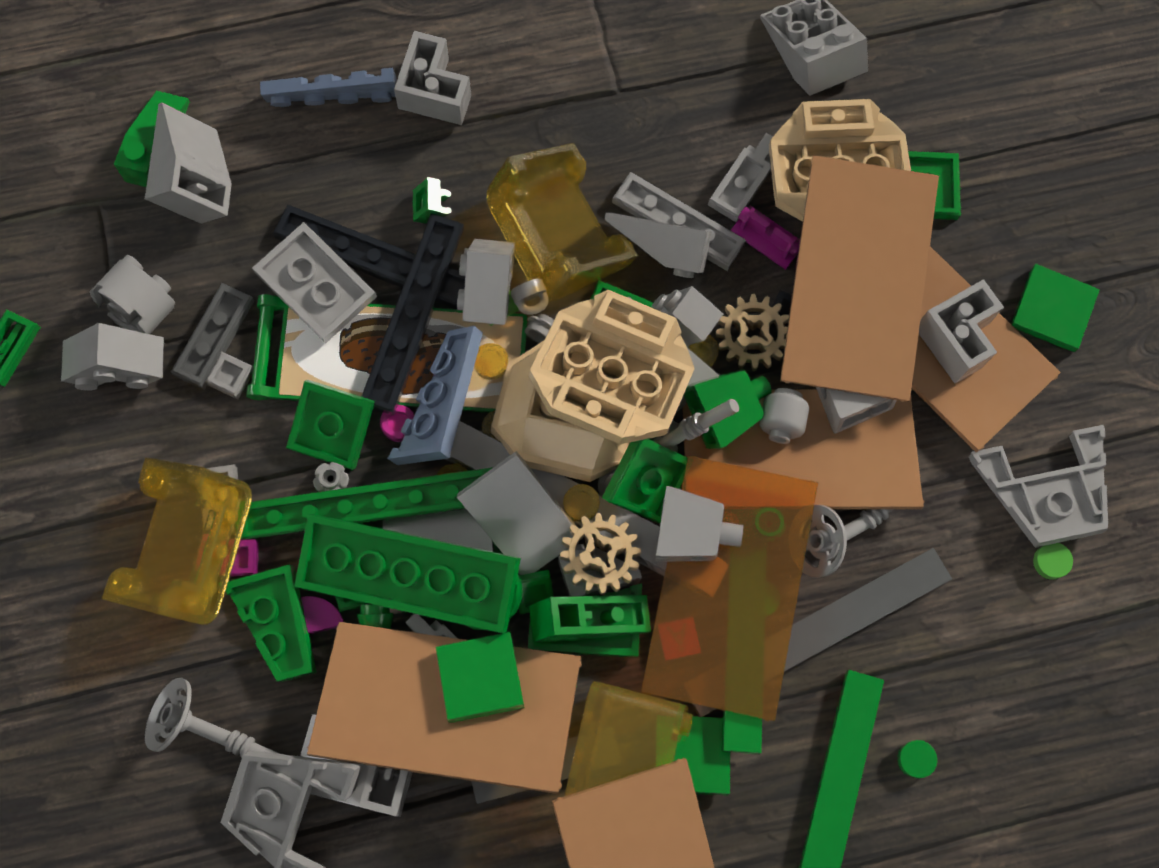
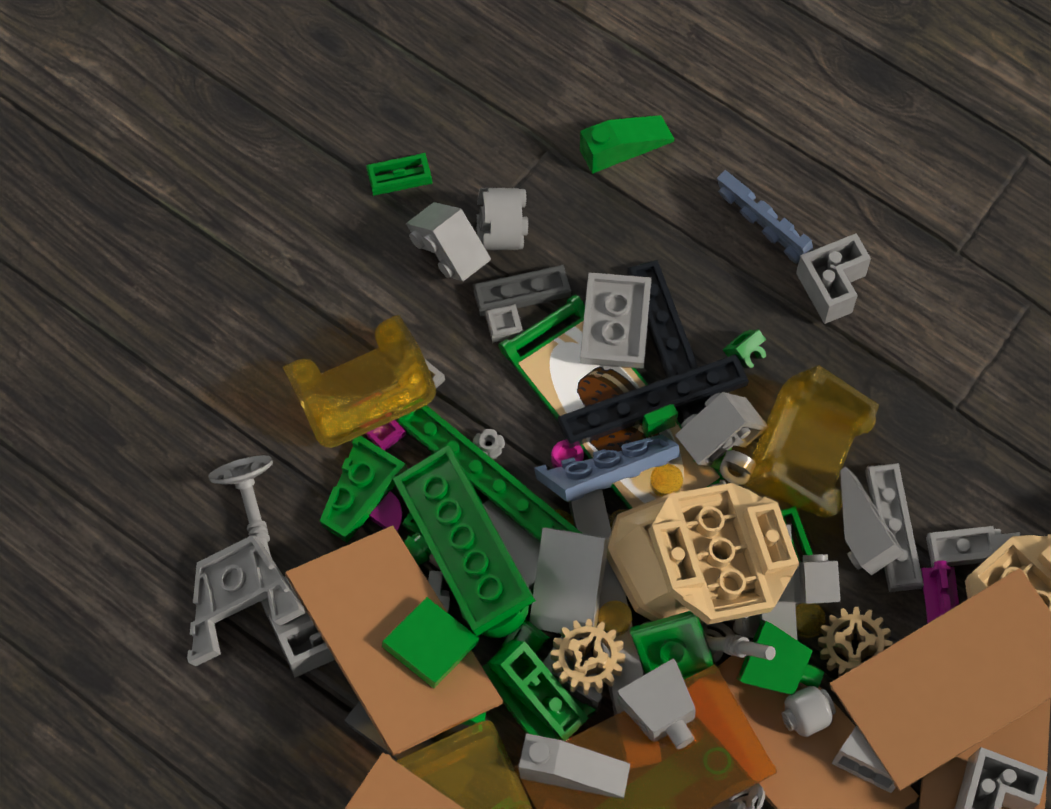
camera: 55 degrees right, 10 degrees down
light grey slope [145,102,232,224] -> none
green tile [286,380,375,470] -> none
none -> light grey slope [519,733,630,799]
none -> green tile [642,404,678,438]

